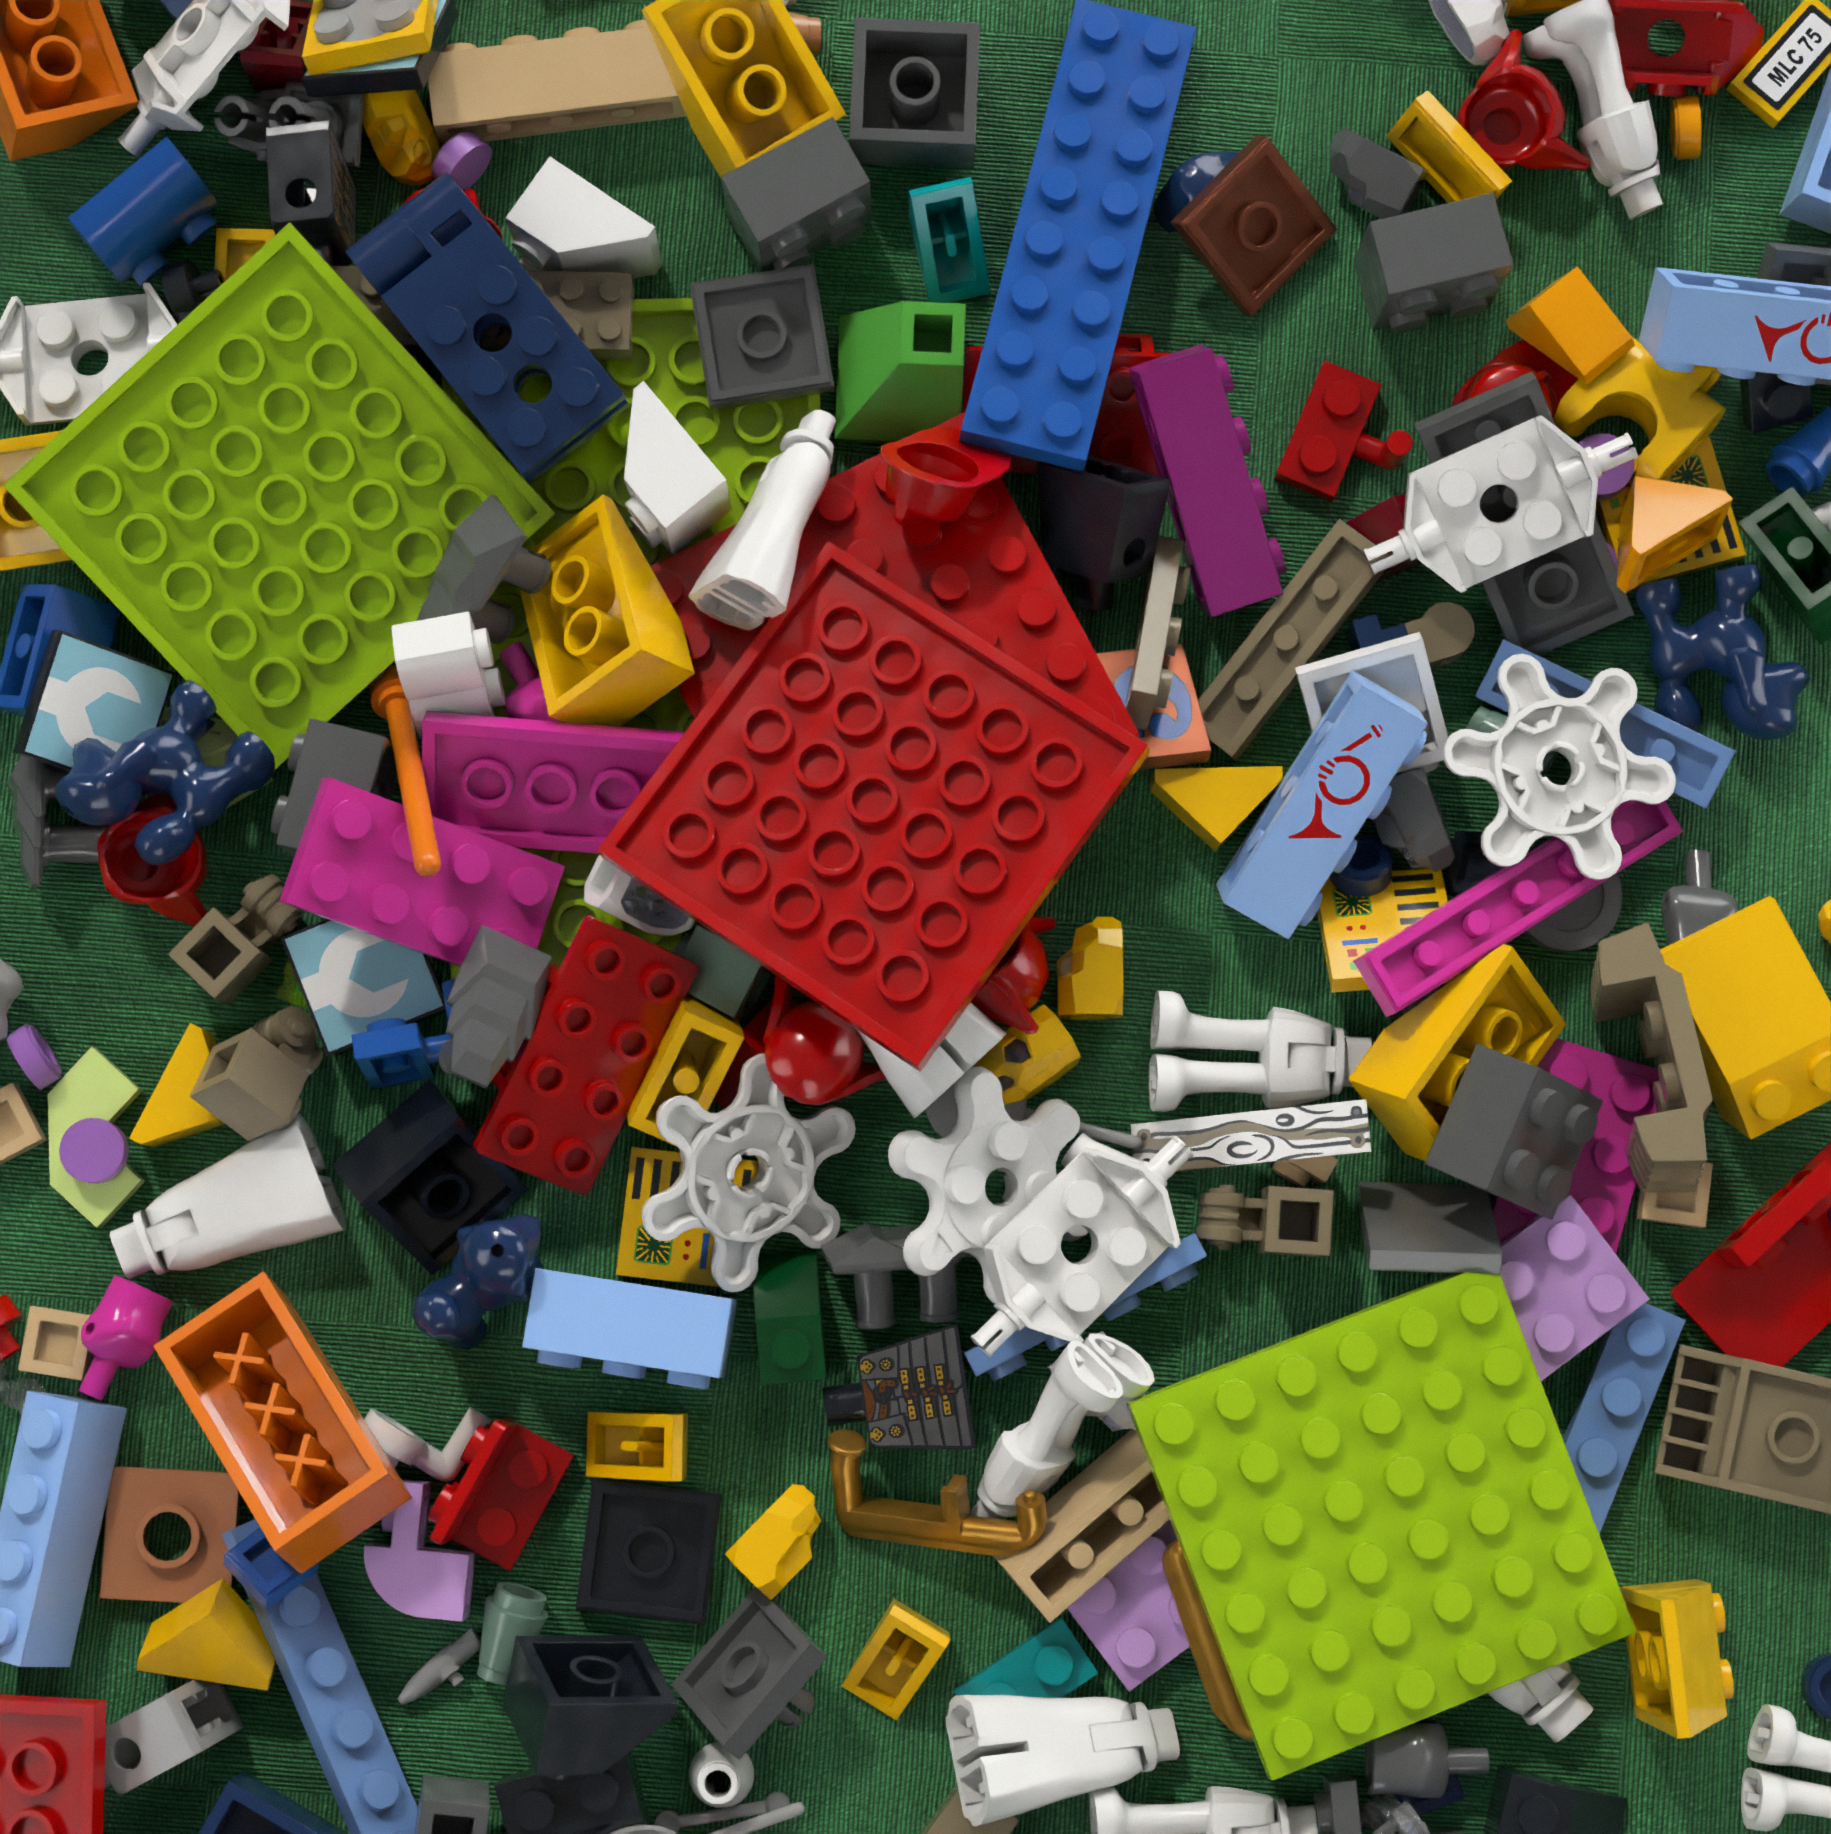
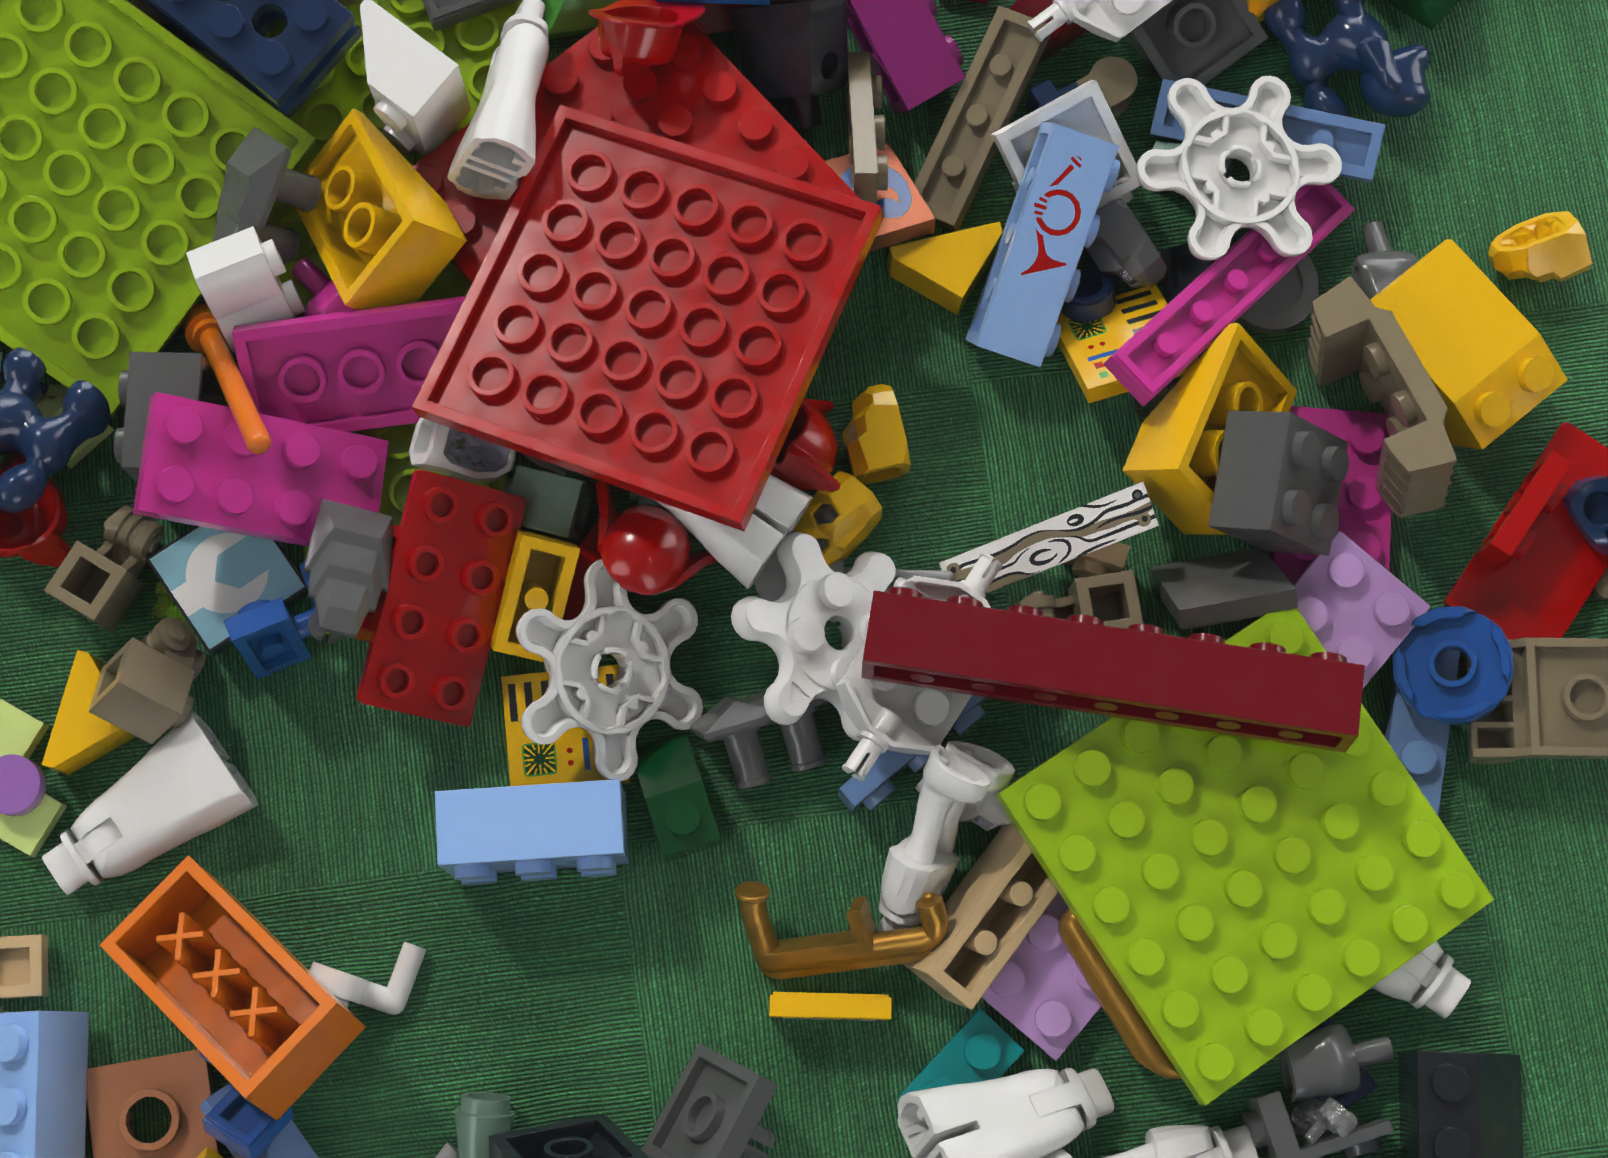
camera: 15 degrees left, 5 degrees down
dark pink piece [78,1275,174,1401] -> none
black slope [332,1079,529,1275] -> none
lavender brick [364,1479,476,1622] -> none
dark blue animal [412,1214,544,1350] -> none
red bracket [427,1418,575,1571] -> none
black tile [576,1478,722,1625] -> none
yellow slope [586,1412,688,1482] -> none
yellow rock [725,1484,821,1600] -> none
torso [822,1324,976,1450] -> none
yellow slope [841,1598,951,1721] -> none
white piece [1149,990,1372,1112] -> none
yellow slope [1620,1579,1734,1739] -> none
tan plate [1637,1162,1713,1228] -> none
none -> yellow tile [769,992,892,1021]
none -> dark red brick [861,587,1365,753]
none -> blue tile [1392,606,1514,725]

